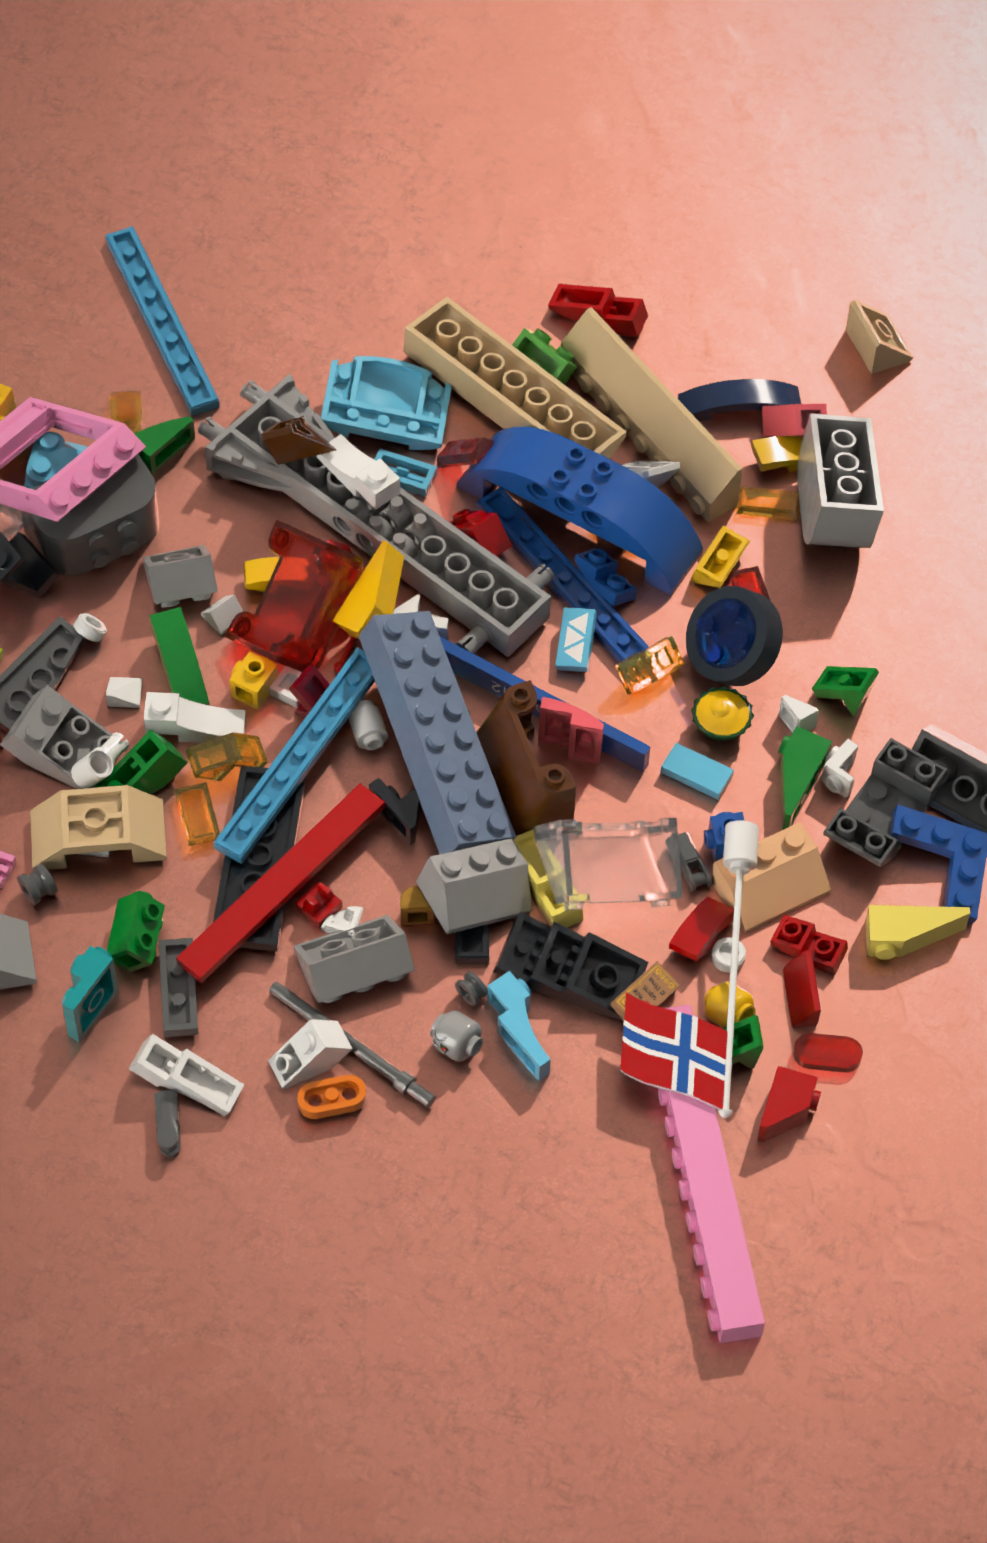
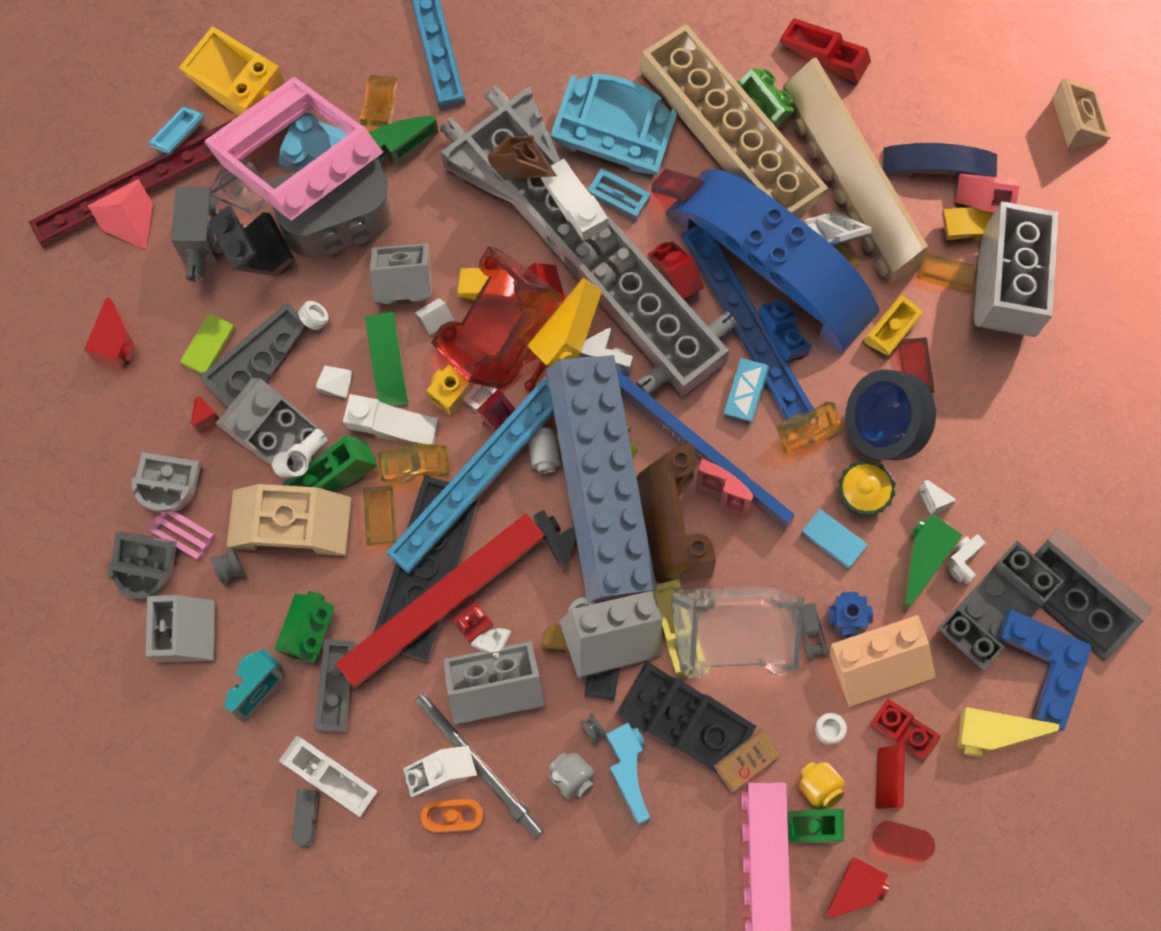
camera: 15 degrees right, 15 degrees up
flag [620,820,759,1118] -> none
red slope [669,896,734,961] -> none
green slope [812,666,879,716] -> none

